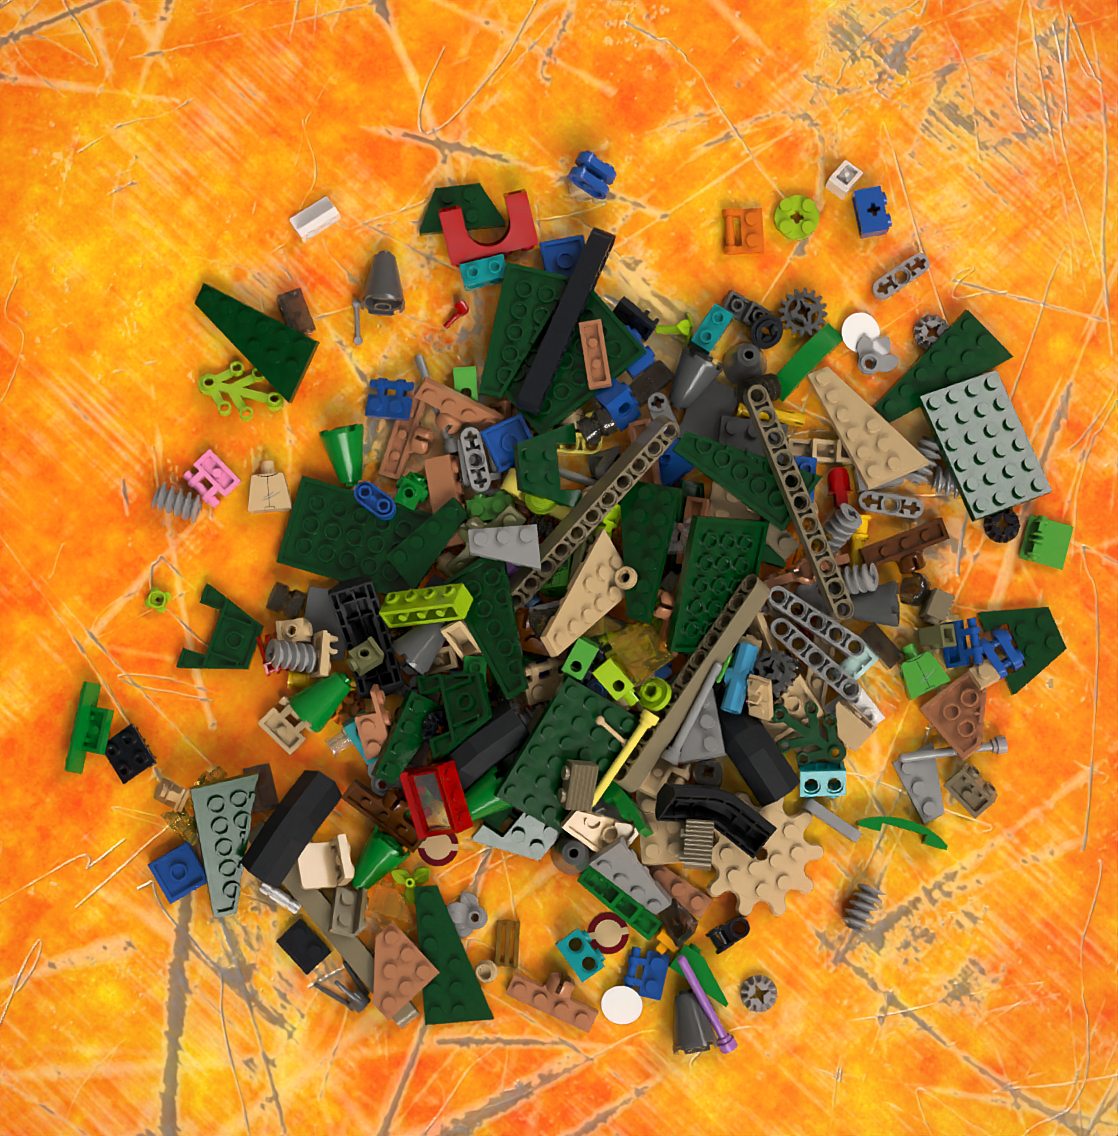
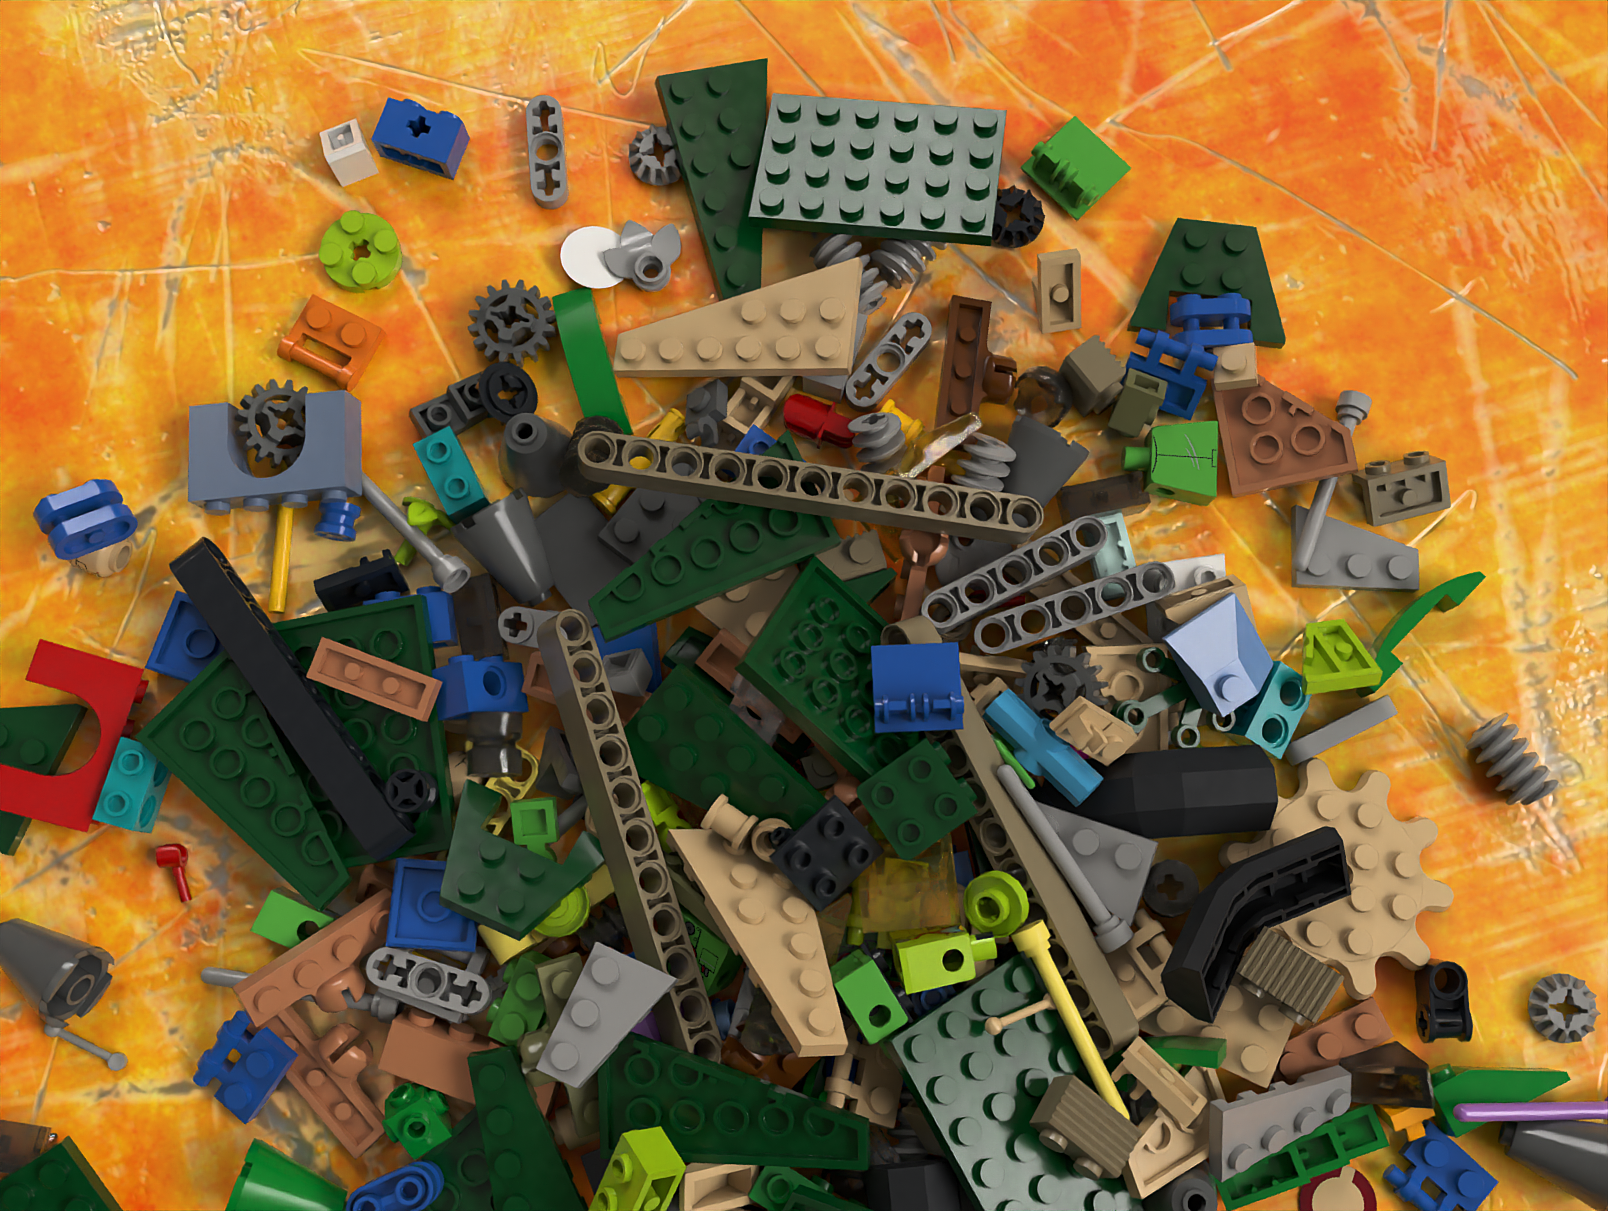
camera: 60 degrees left, 5 degrees down
none -> sand blue arch [188,390,362,516]
none -> dark grey gear [234,379,308,469]
none -> yellow bar [268,457,298,614]
none -> blue wheel [314,500,361,542]
none -> light grey piece [362,471,471,593]
none -> black wheel [385,768,439,813]
none -> bright green plate [510,797,560,862]
none -> light grey slope [602,648,653,697]
none -> dark grey plate [685,379,728,448]
none -> tan bush [700,794,759,851]
none -> black hinge [769,794,885,913]
none -> dark green bracket [856,738,978,861]
none -> blue hinge [871,642,964,733]
none -> clear yellow tile [893,412,983,479]
none -> tan slope [1032,248,1081,334]
none -> tan plate [1111,1036,1208,1128]
none -> slope [1162,592,1274,717]
none -> lime wing [1302,619,1383,695]

